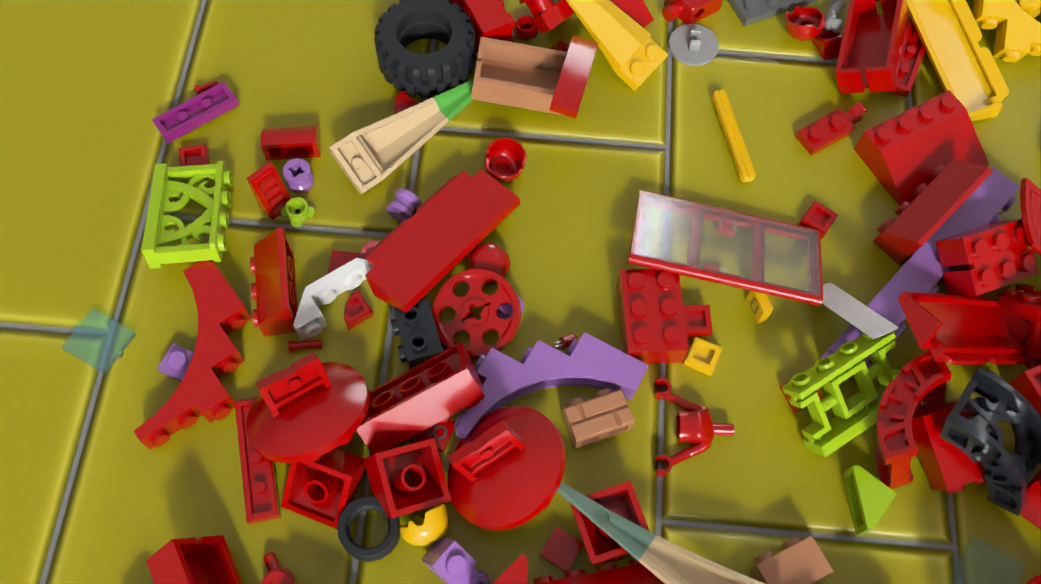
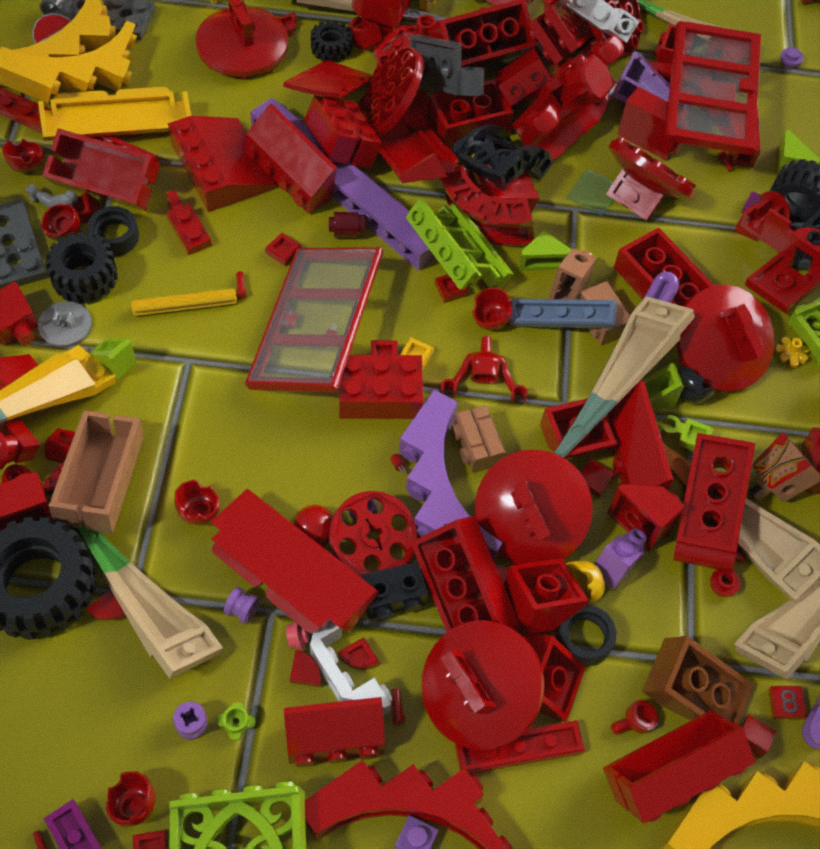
camera: 90 degrees left, 5 degrees down
red slope [247,162,291,220] -> none
red brick [260,125,321,161] -> none
red slope [549,35,598,119] -> none
yellow tile [746,291,774,324] -> none
white sticker [806,282,899,339] -> none
none -> black tyre [45,232,118,304]
none -> black tyre [87,206,139,256]
none -> lime slope [89,338,137,380]
none -> red hair [106,771,156,827]
none -> red piece [236,271,247,299]
none -> dark red brick [329,212,365,238]
none -> red hair [472,287,513,330]
none -> sand blue tile [509,299,617,328]
none -> nougat torso [549,249,596,300]

